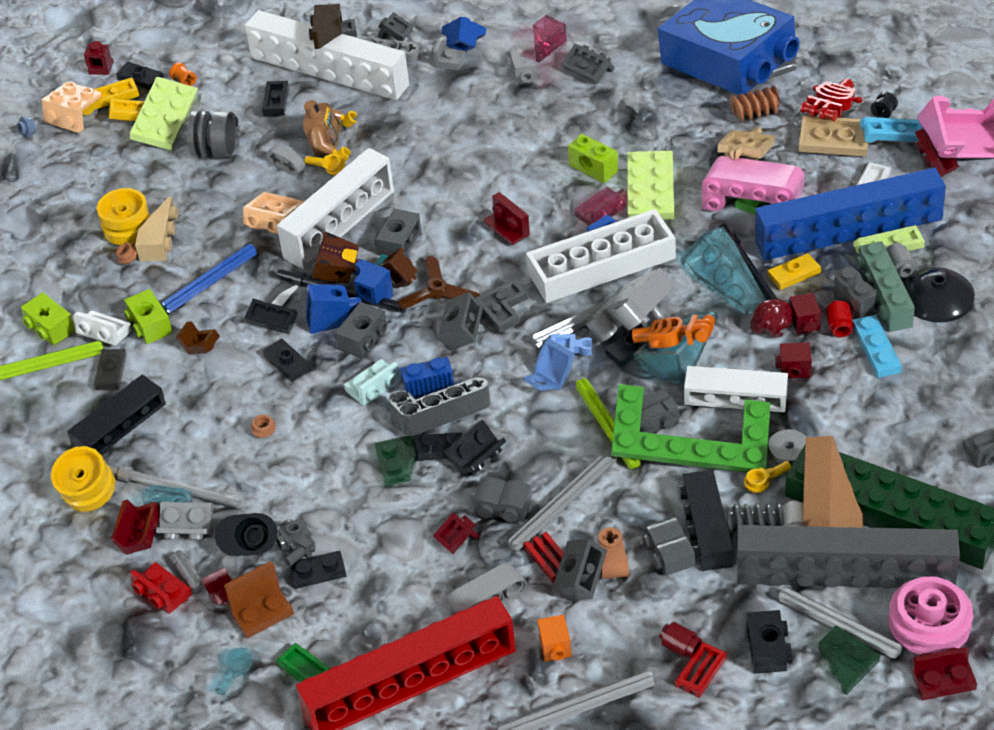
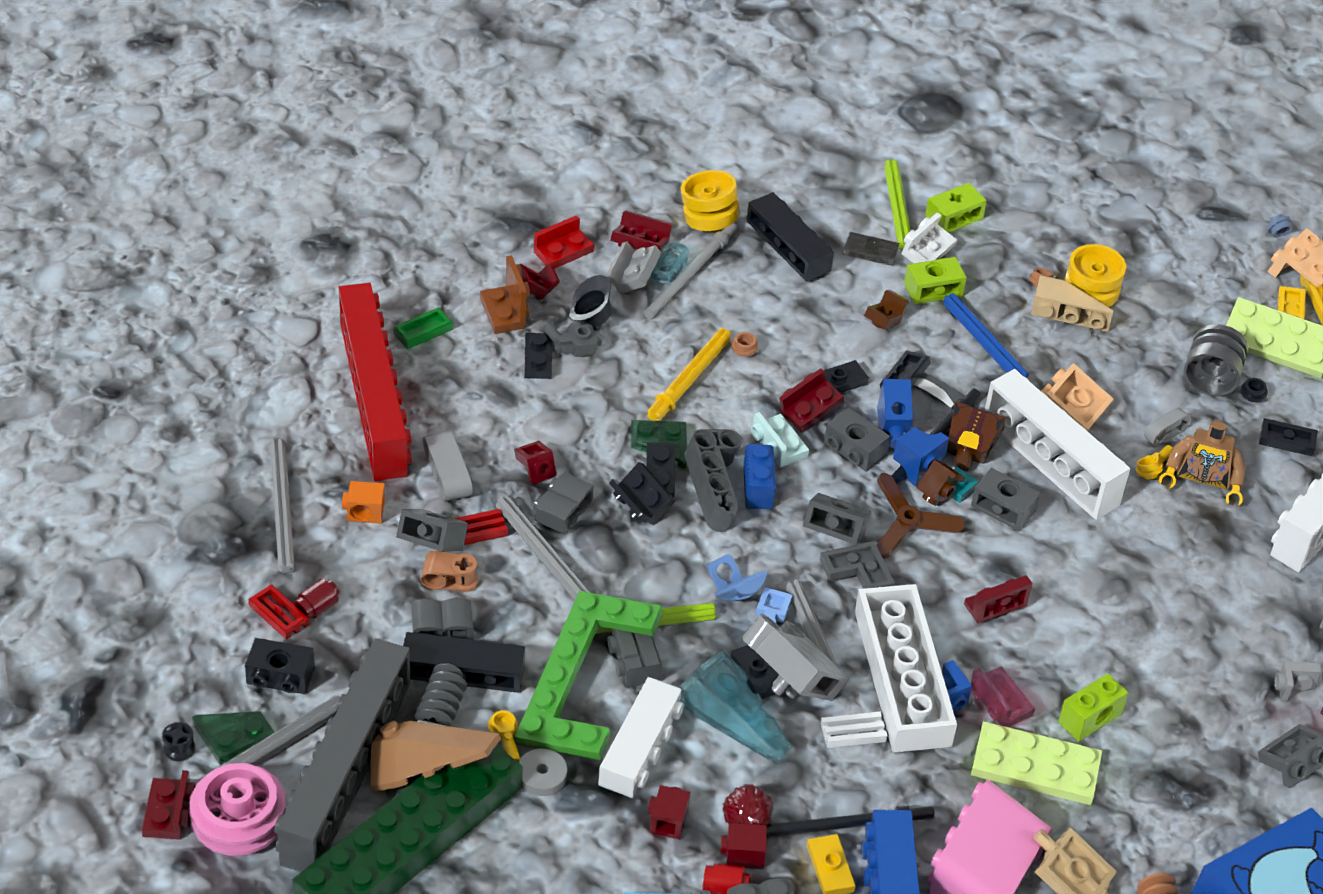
camera: 95 degrees right, 0 degrees up
light grey axle [170,550,204,593] -> none
clear light blue plate [215,647,254,695] -> none
orange torso [632,314,715,348] -> none
clear light blue wedge [681,227,766,314] -> none
none -> black wheel [162,722,195,761]
none -> yellow axle [647,328,731,423]
none -> dark red bracket [779,368,844,433]
none -> white tile [821,711,887,748]

